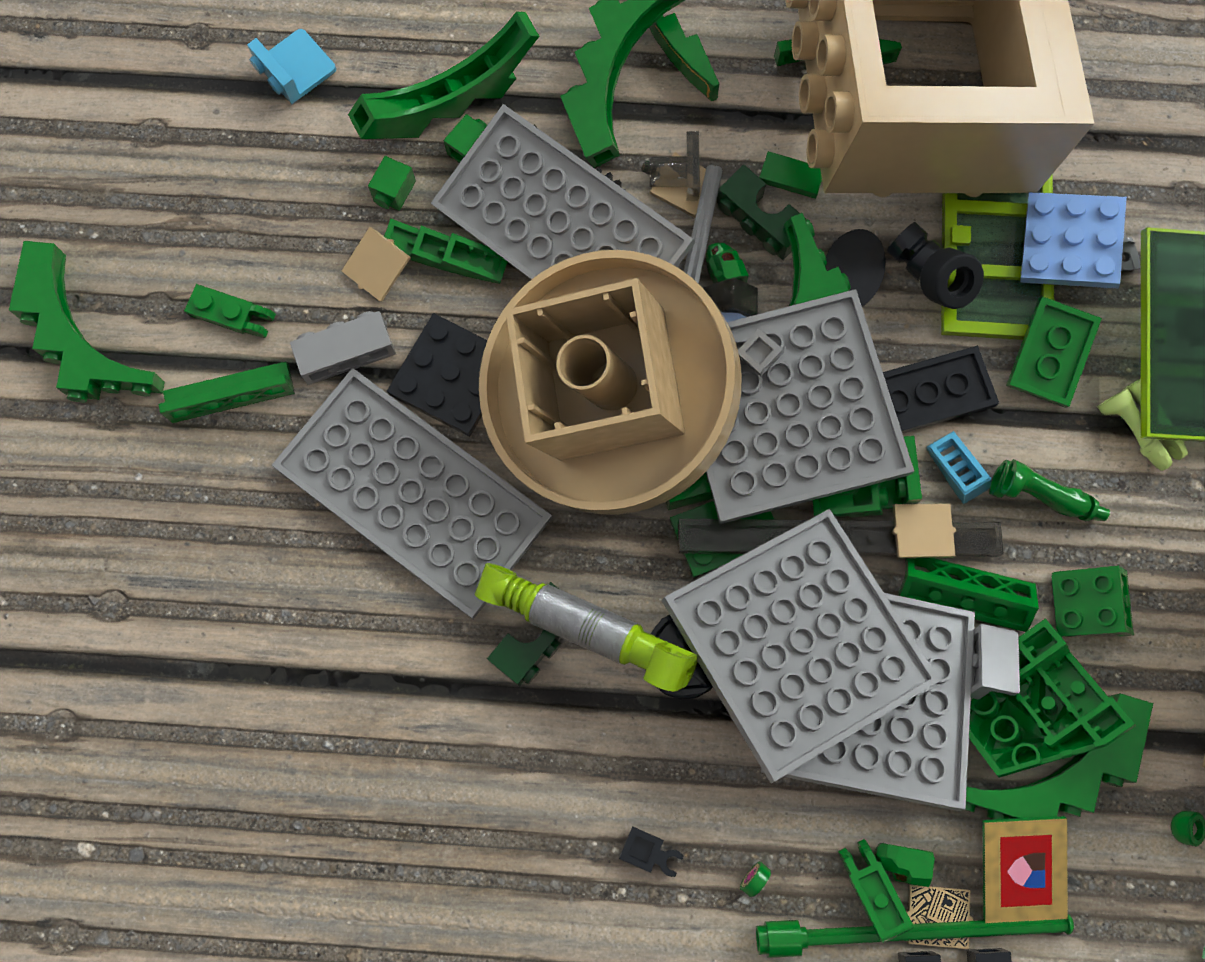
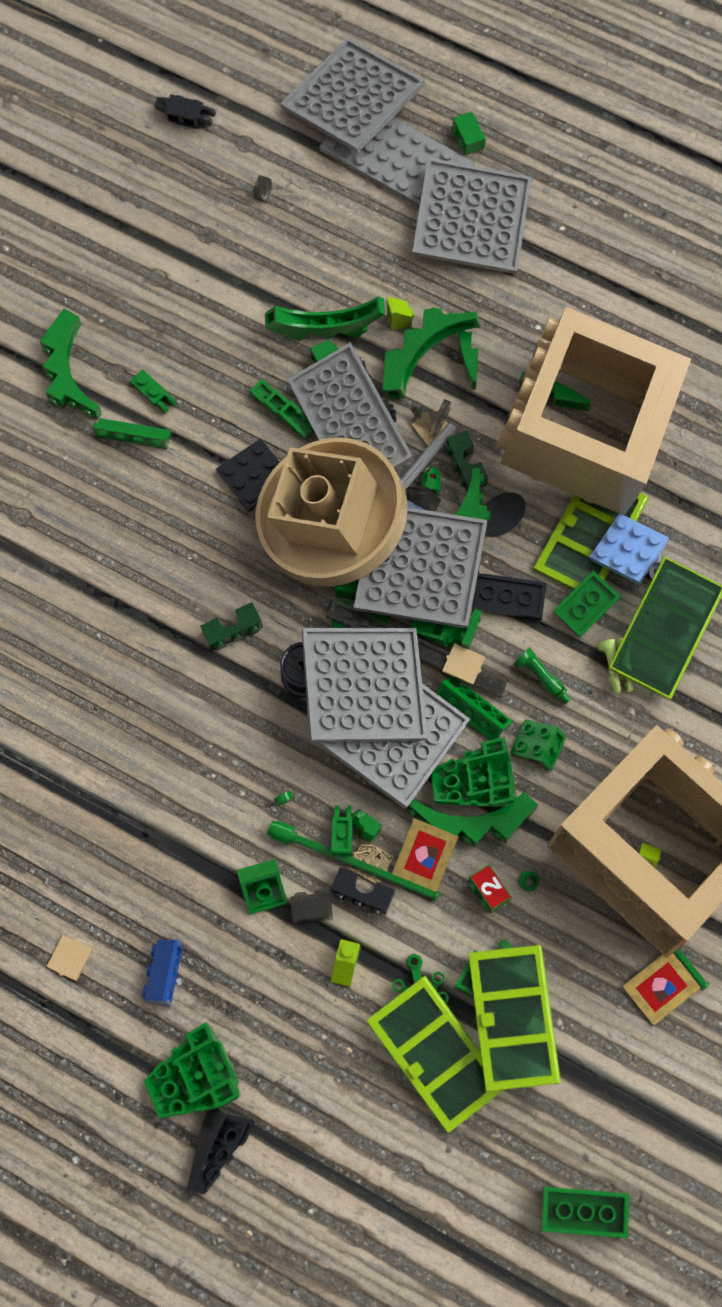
camera: 25 degrees right, 5 degrees down
medium azure bracket [247,29,336,104] -> none
light grey plate [272,368,552,620] -> none
light grey brick [290,311,396,385] -> none
tan piece [342,227,411,301] -> none
green brick [368,156,416,211] -> none
piece [474,563,698,692] -> none
black plate [619,826,684,877] -> none
light grey plate [738,328,784,376] -> none
green tile [759,151,822,199] -> none
black wheel [887,222,944,281] -> none
black tyre [920,248,984,309] -> none
medium azure slope [927,431,992,504] -> none
panel [971,624,1020,699] -> none
none -> lime slope [386,297,415,331]
none -> brick [468,864,512,913]

